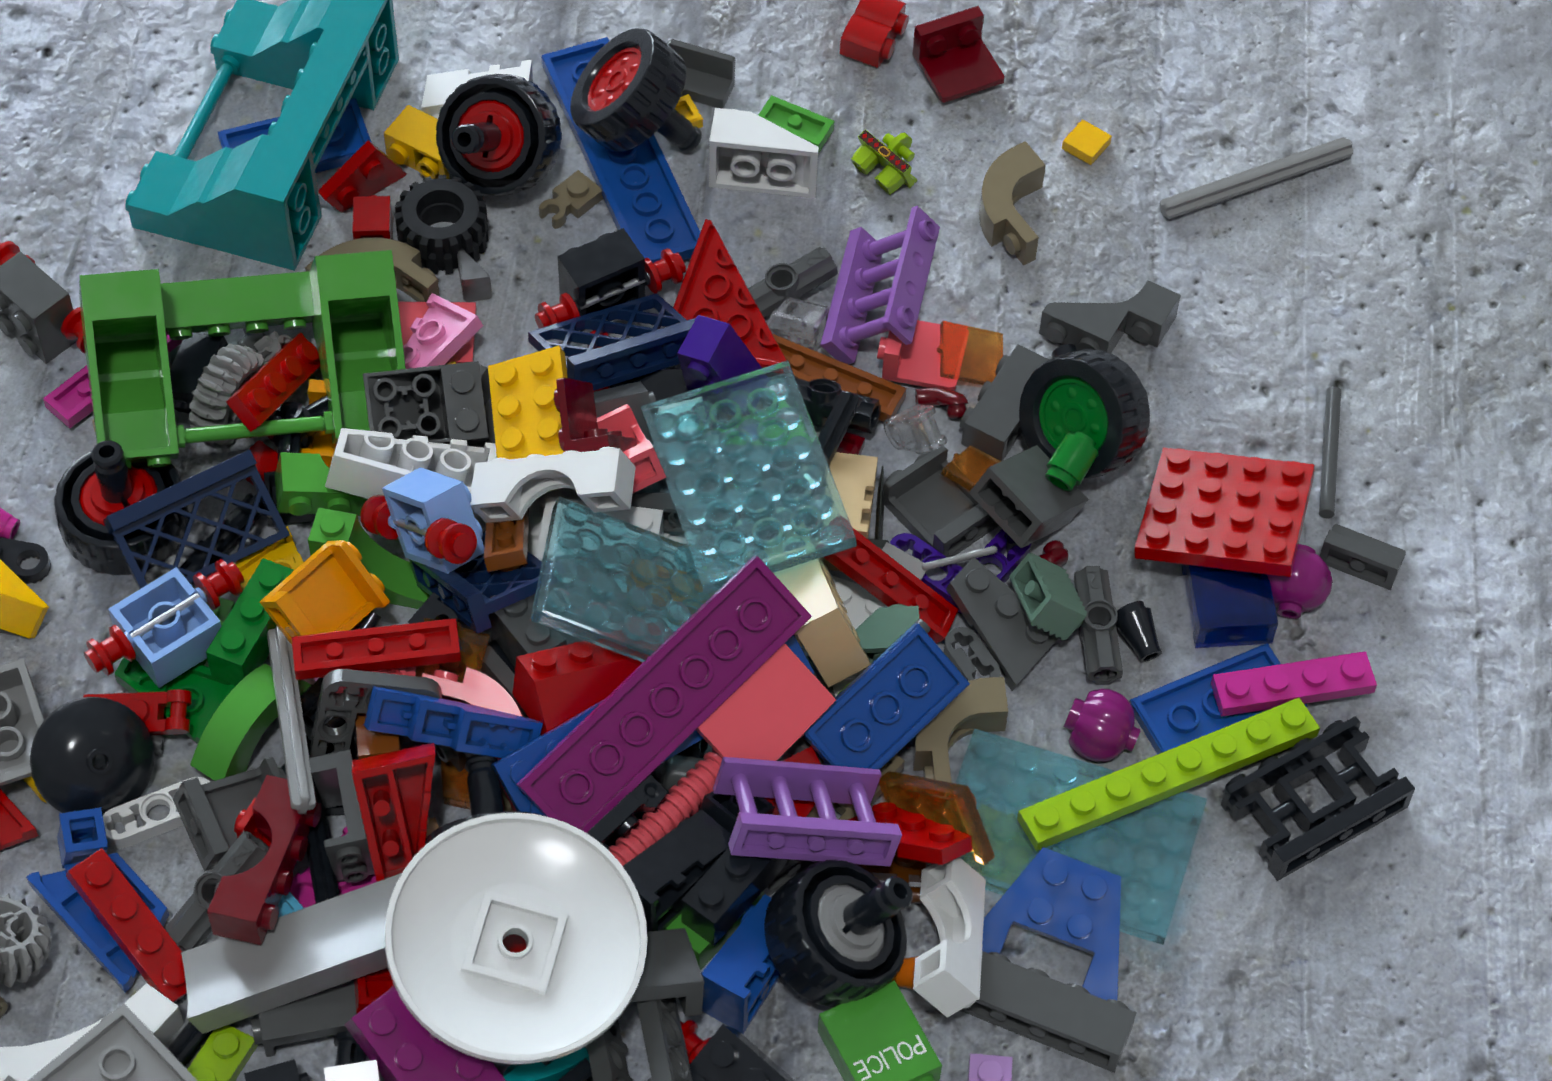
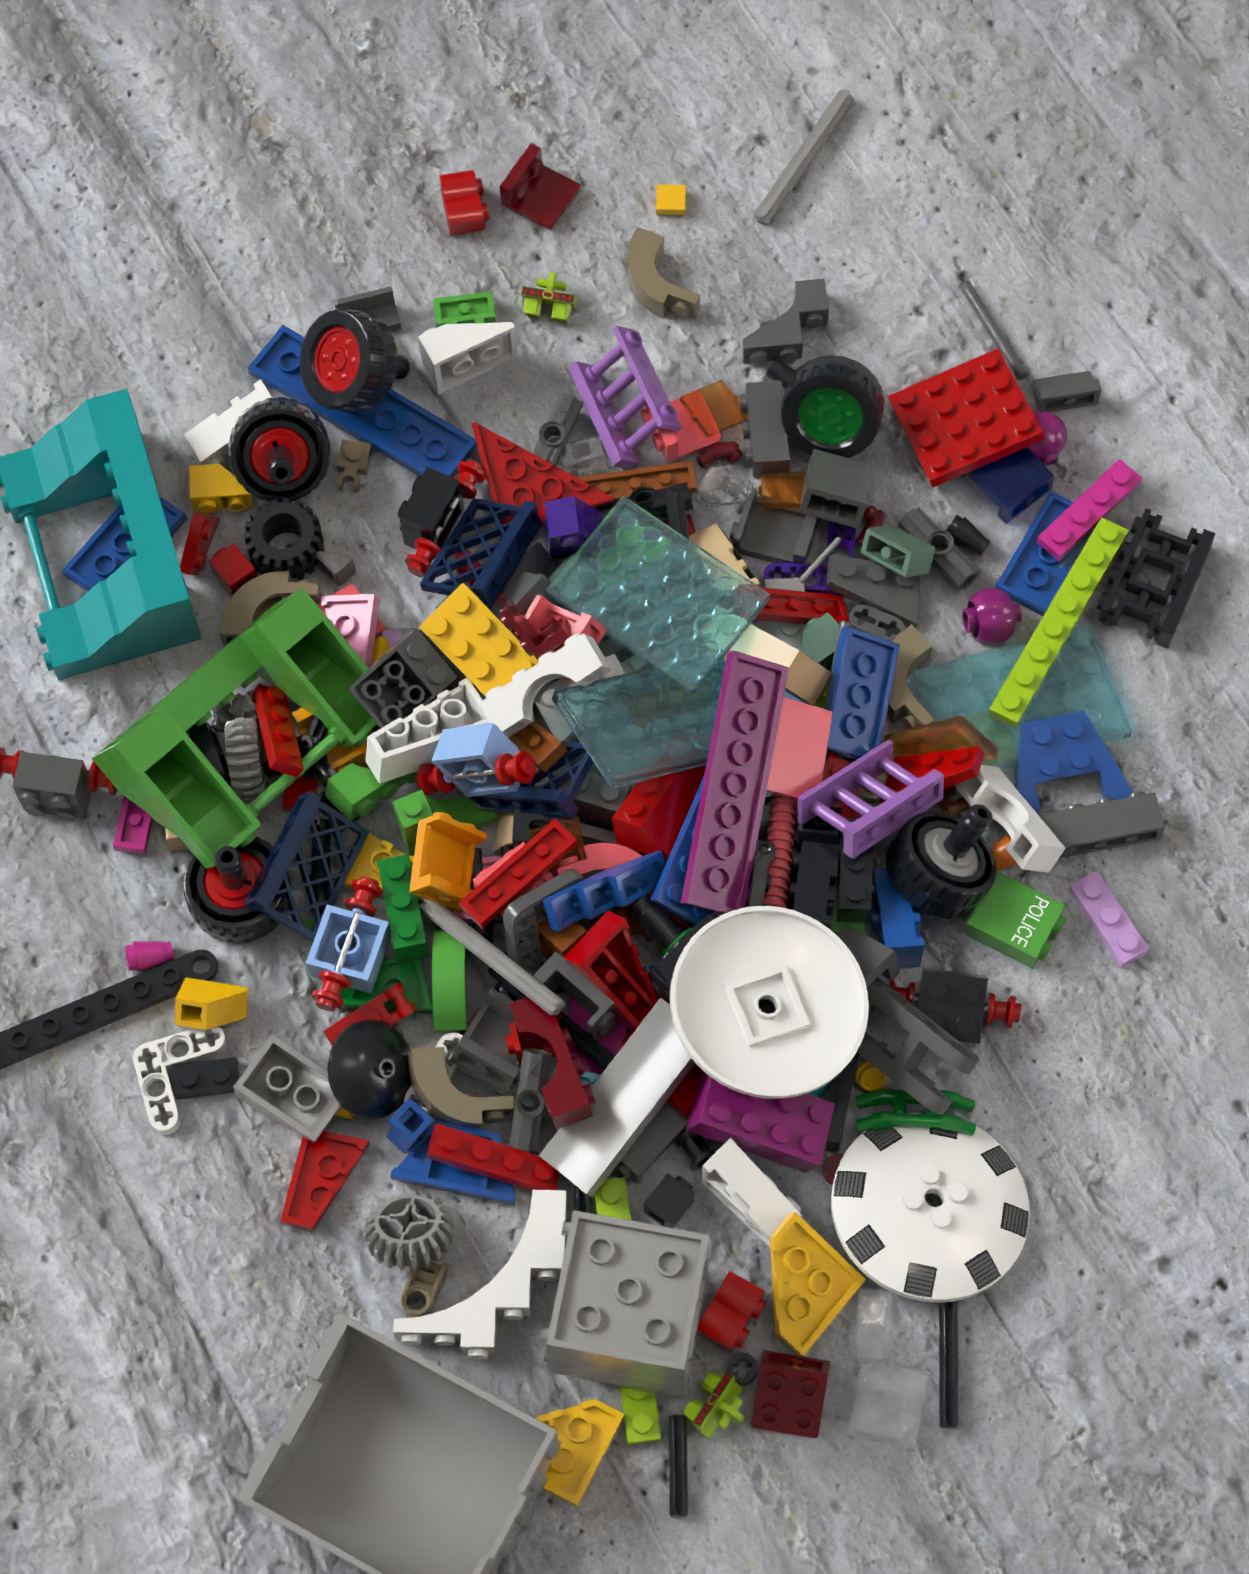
camera: 30 degrees left, 10 degrees up
green brick [1045,431,1099,492] -> none
none -> dark tan arch [408,1047,514,1129]

